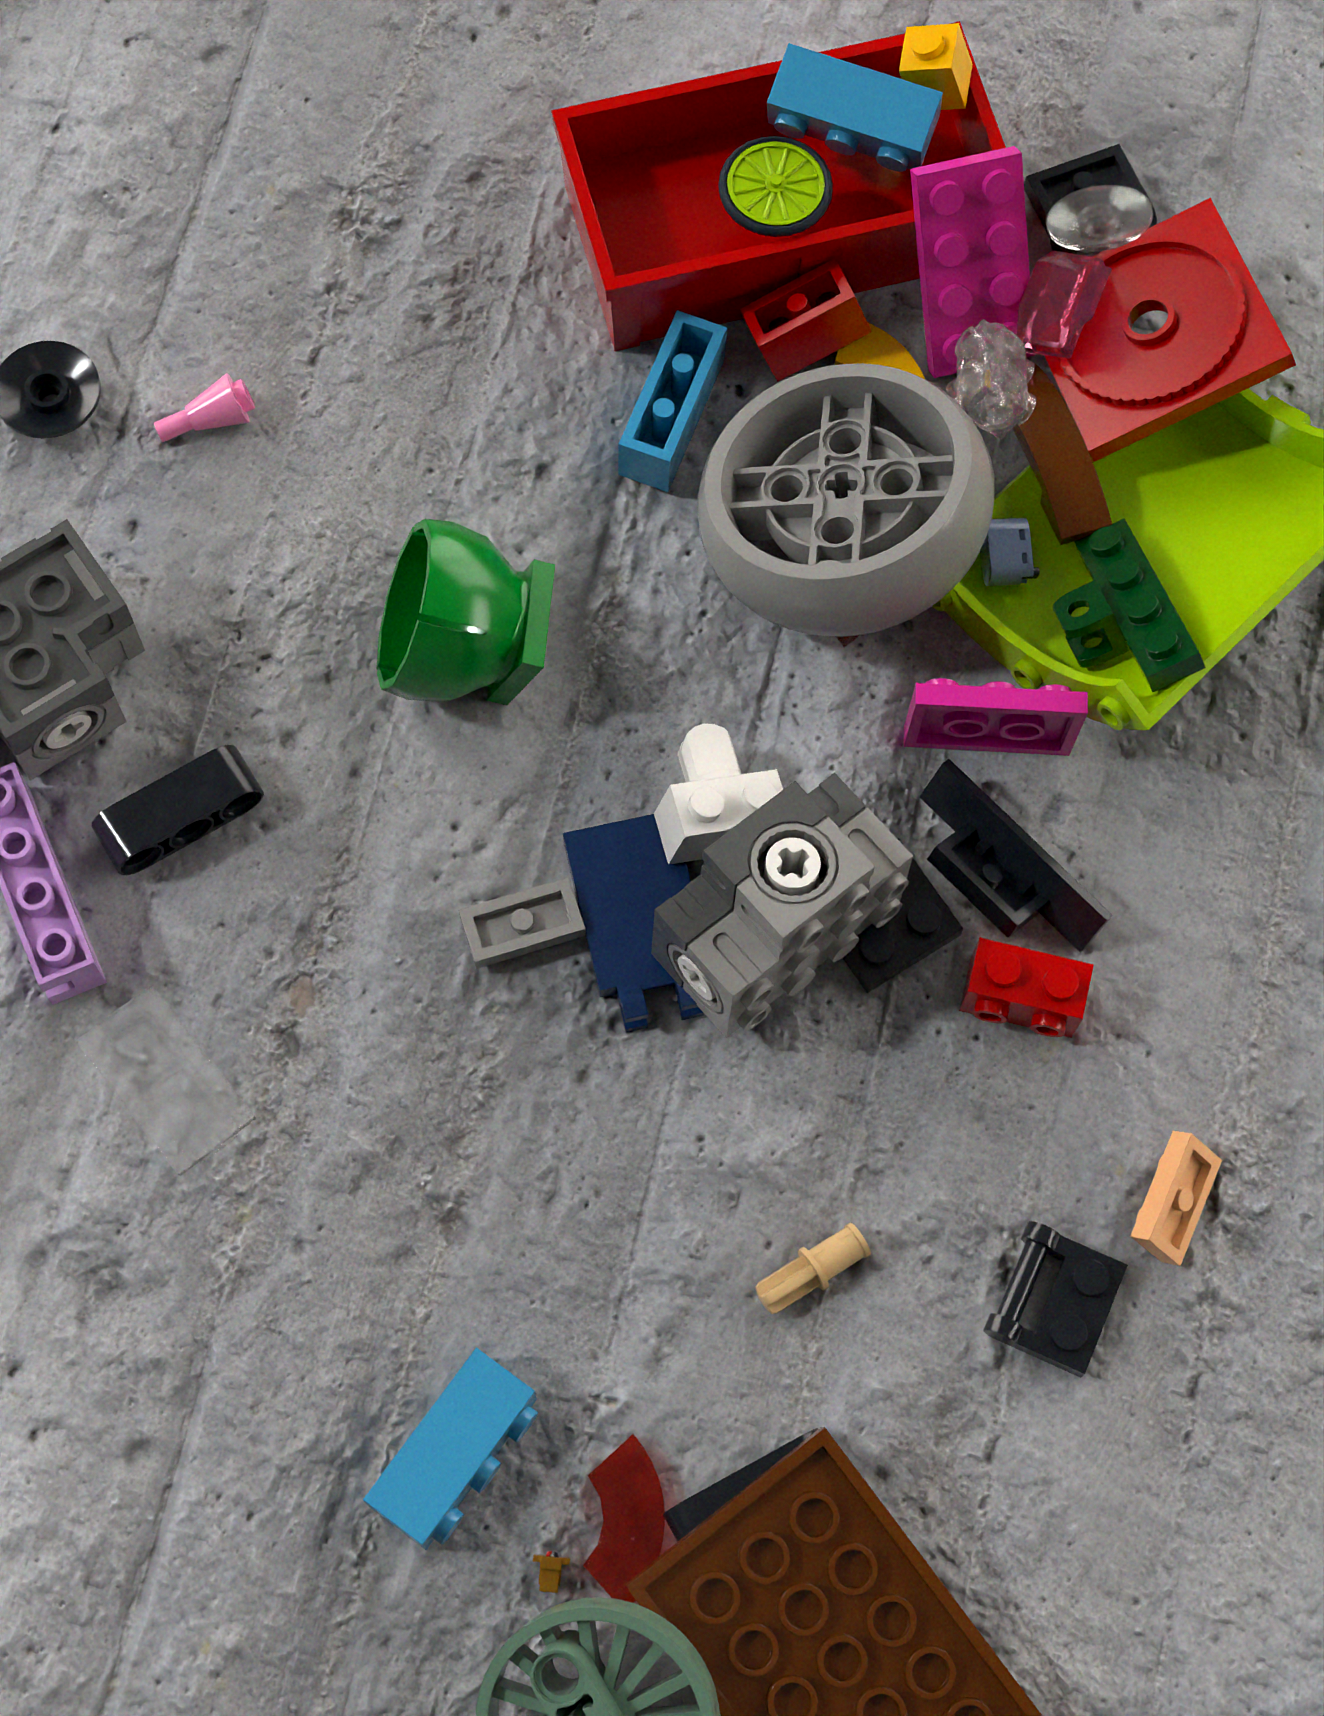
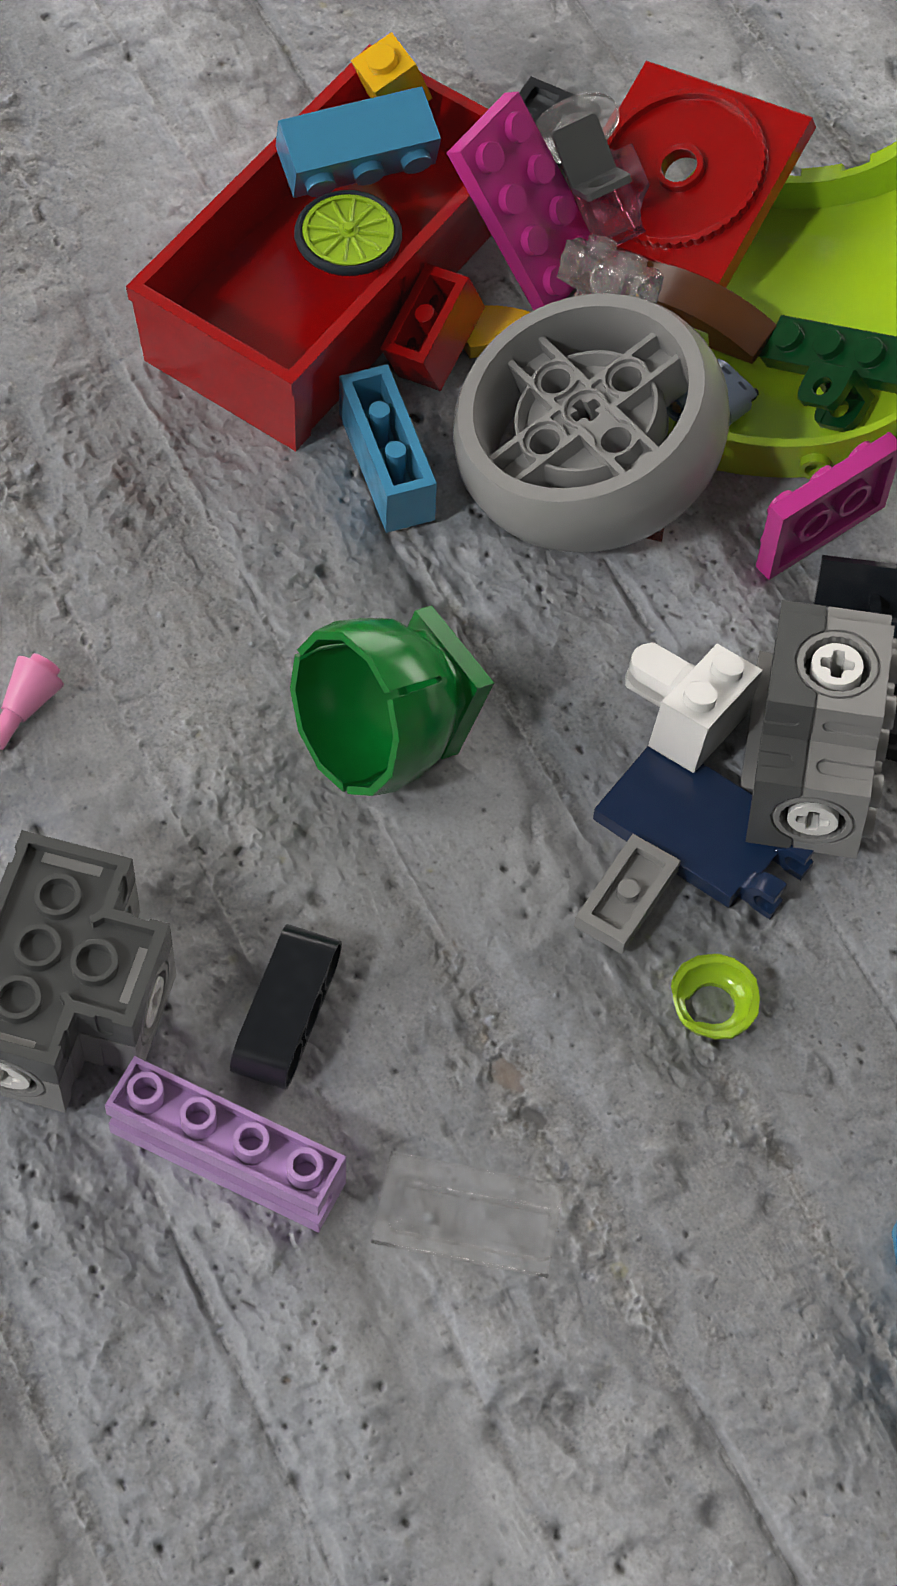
camera: 40 degrees left, 10 degrees down
none -> dark grey bracket [551,112,632,202]
none -> lime piece [671,954,760,1039]

